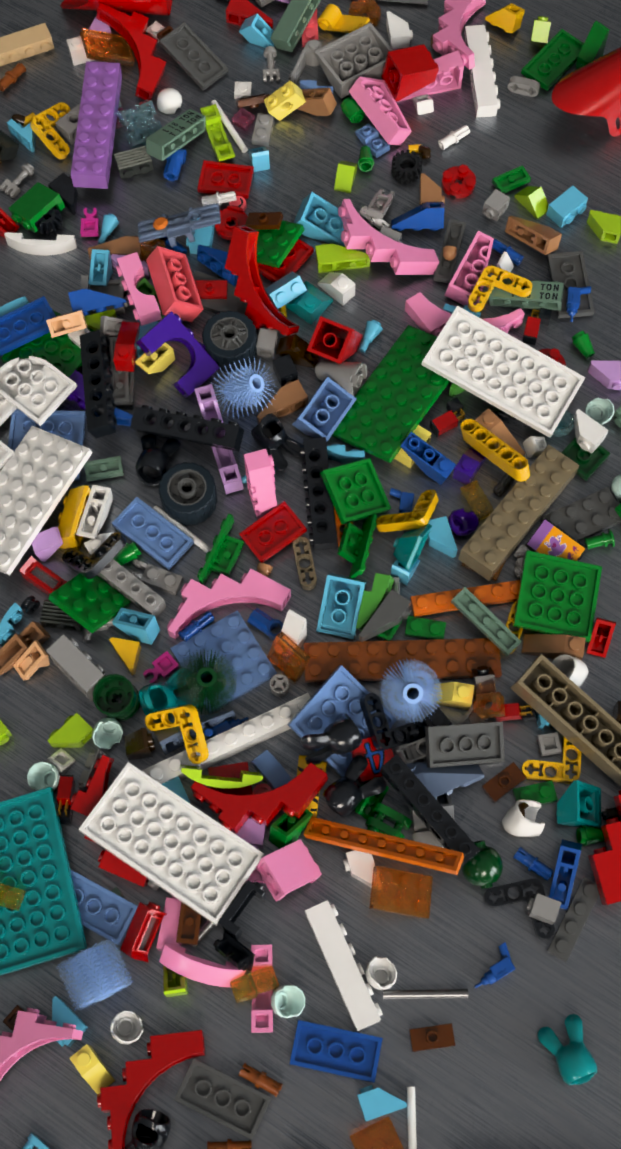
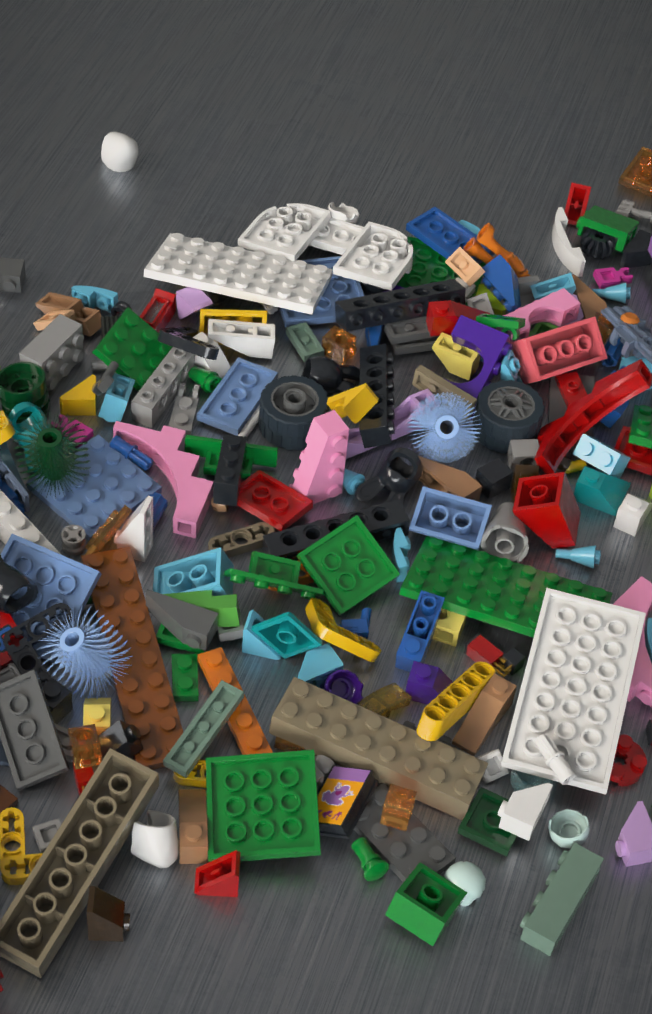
camera: 70 degrees right, 20 degrees down
none -> dark grey bar [92,361,119,397]
none -> black brick [213,434,247,506]
none -> clear orange brick [322,326,357,364]
none -> yellow slope [327,383,379,424]
none -> clear orange brick [380,784,417,831]
none -> dark tan plate [412,365,477,419]
none -> orange piece [463,223,531,278]
none -> green plate [476,313,526,340]
none -> medium azure slope [500,350,522,382]
none -> white axle [535,733,576,785]

